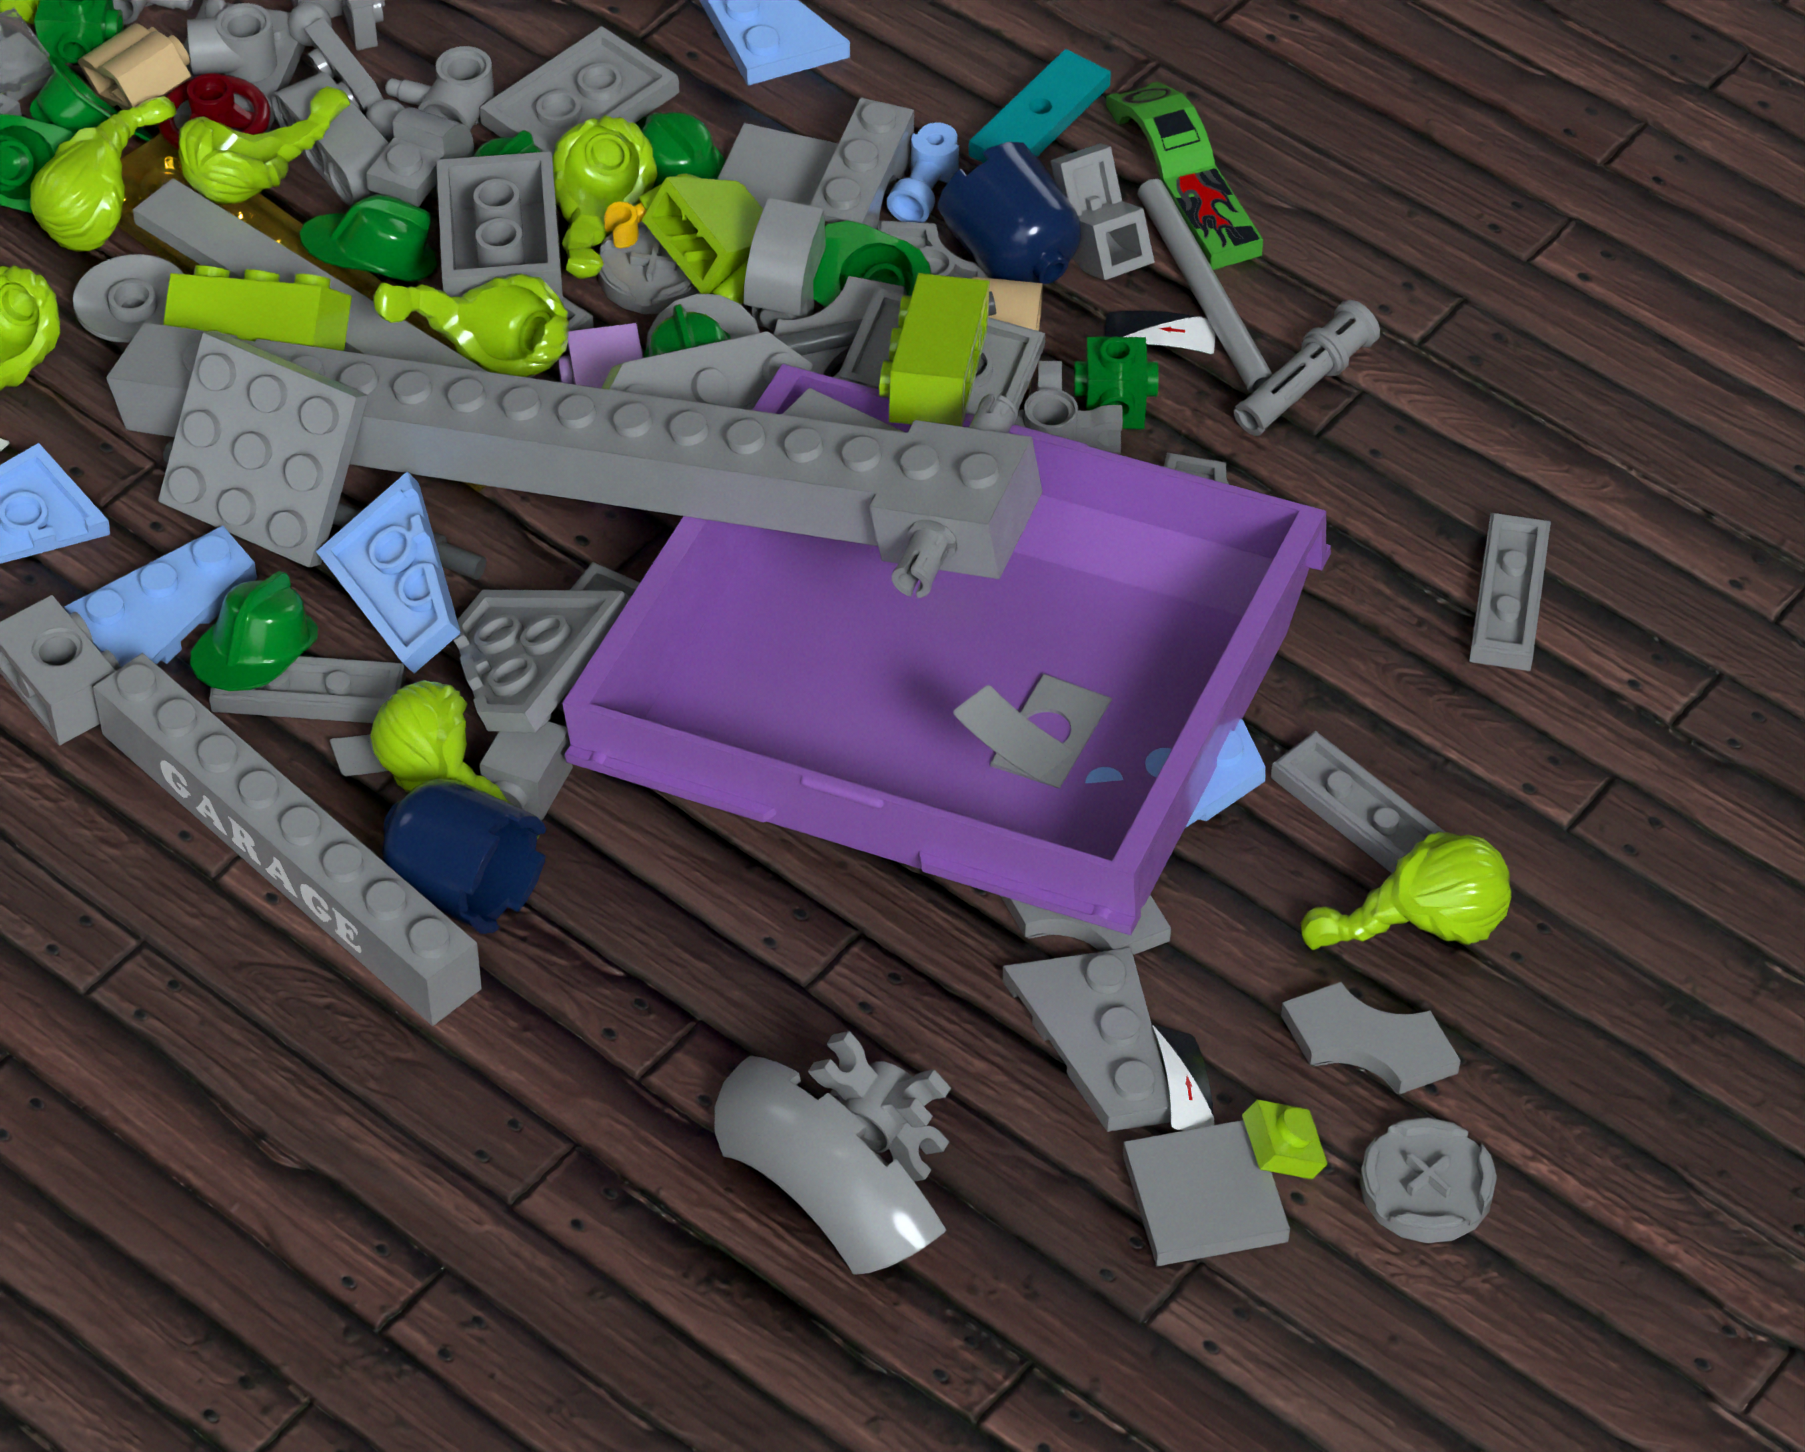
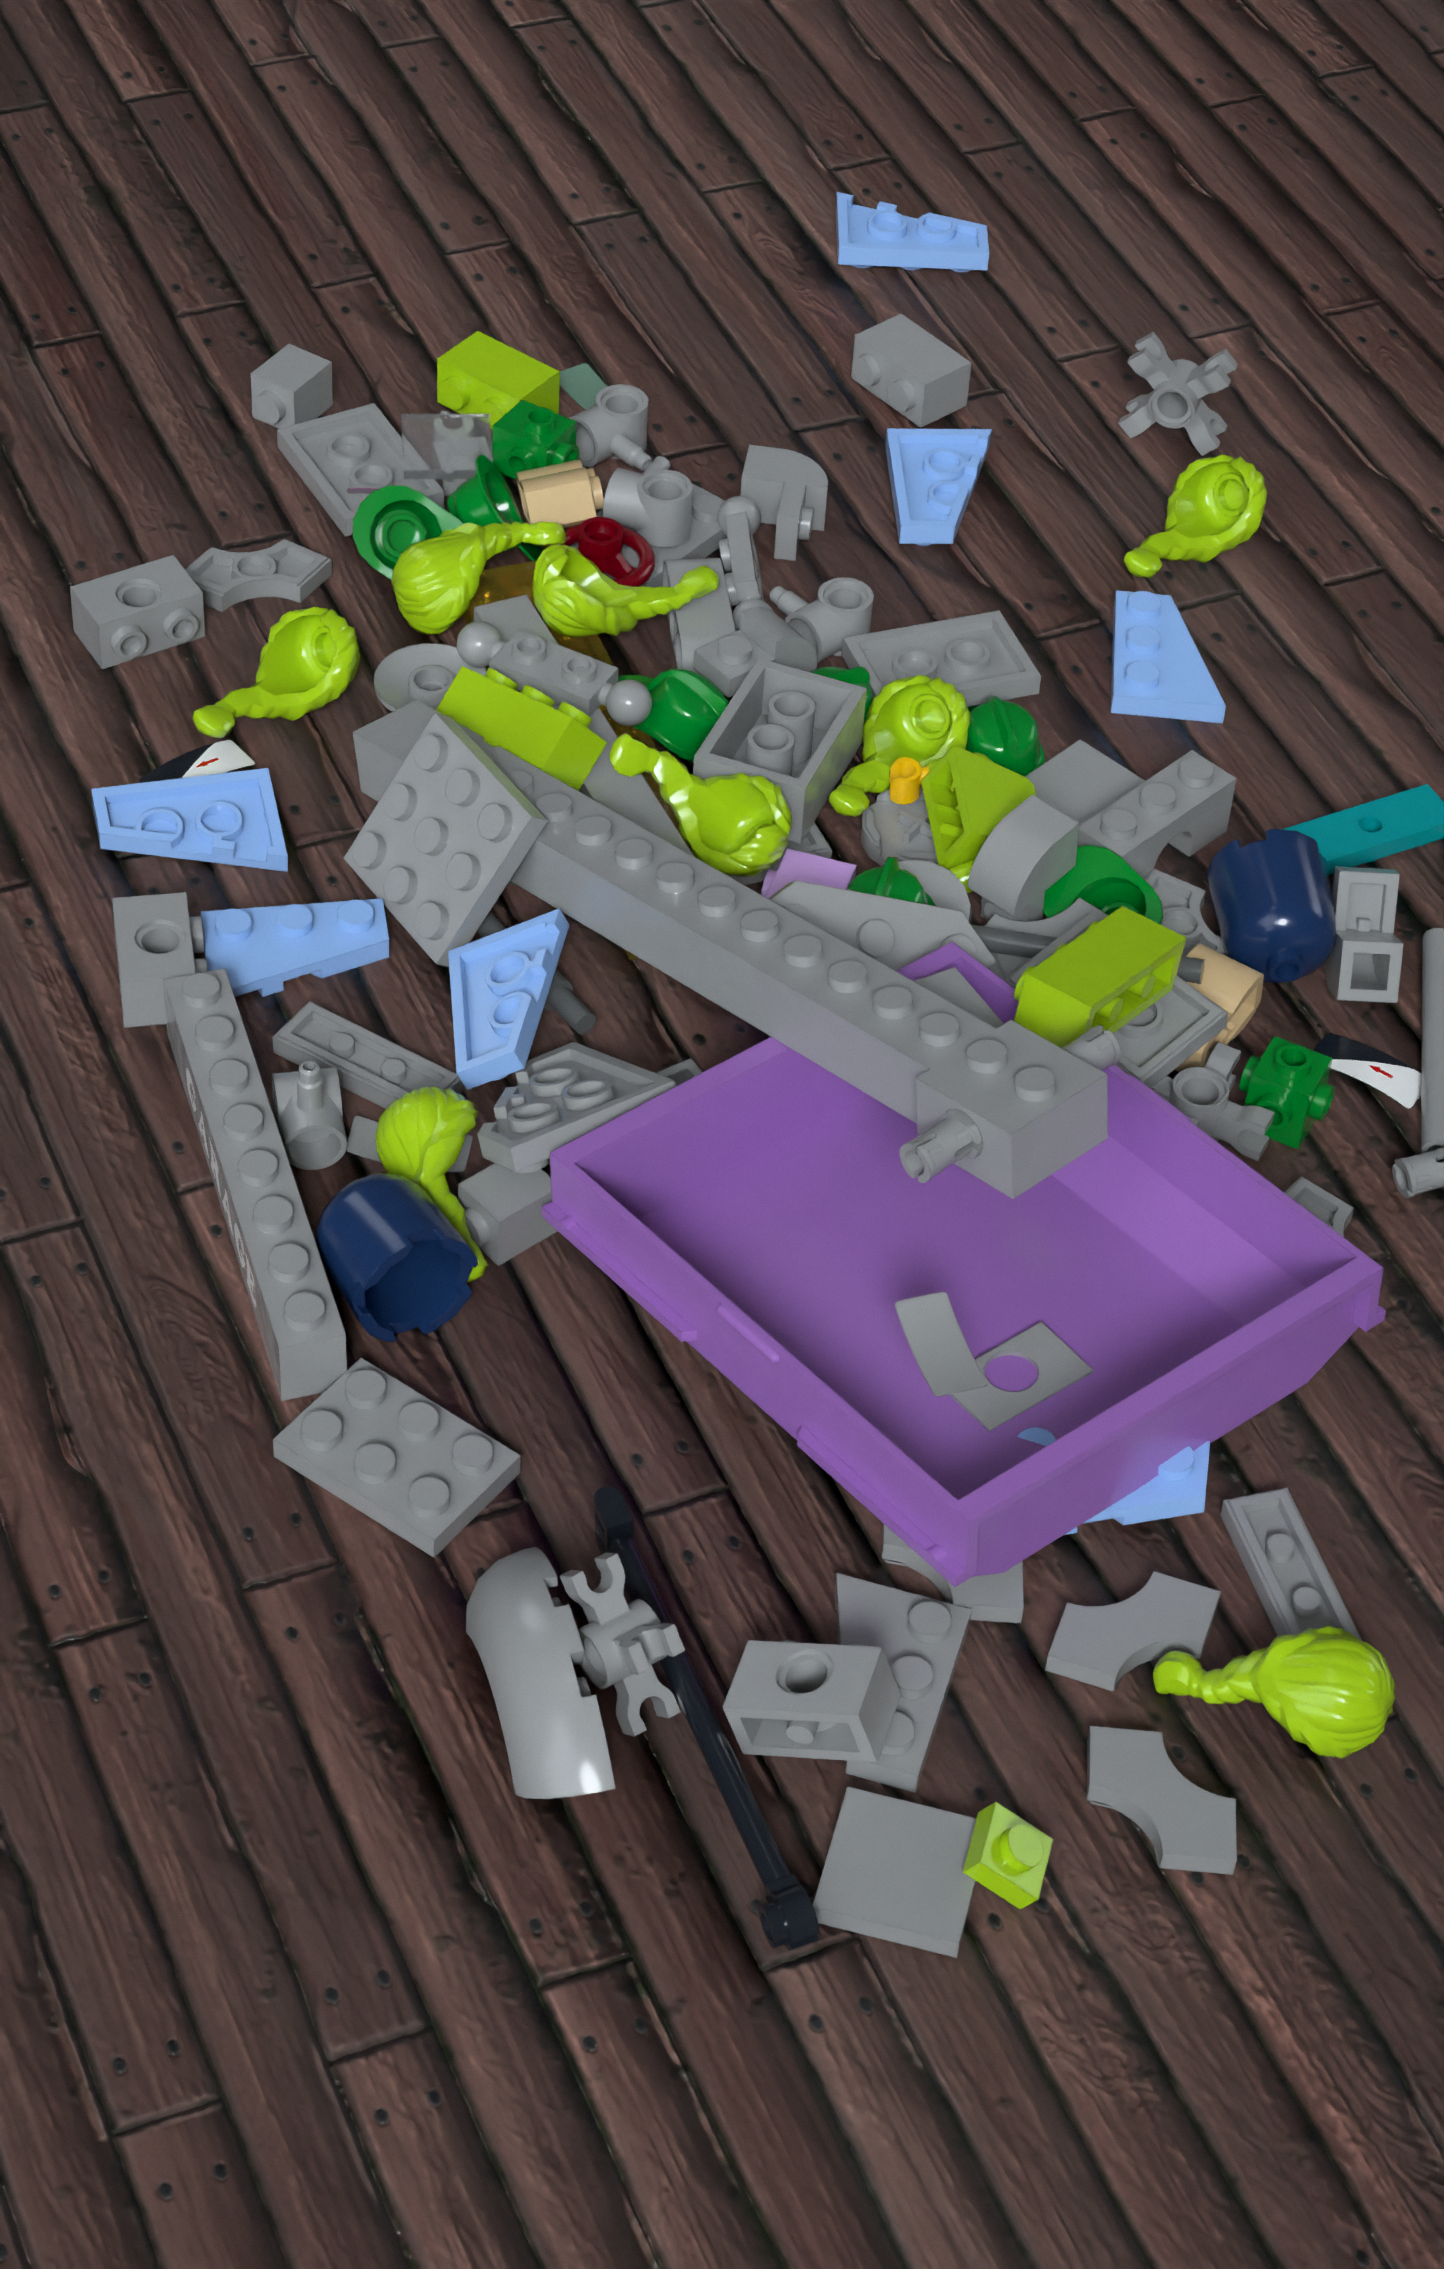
camera: 25 degrees right, 5 degrees down
green piece [190,571,318,691] -> none
light blue leg [887,122,959,223] -> none
sticker [1152,1025,1214,1131] -> none
light grey tile [1359,1117,1497,1243] -> none
none -> light grey piece [272,1060,347,1170]
none -> light grey plate [273,1358,521,1558]
none -> light grey plate [457,621,652,726]
none -> black hinge [594,1486,820,1951]
none -> light grey brick [722,1640,901,1762]
none -> light grey tile [1045,1571,1221,1691]

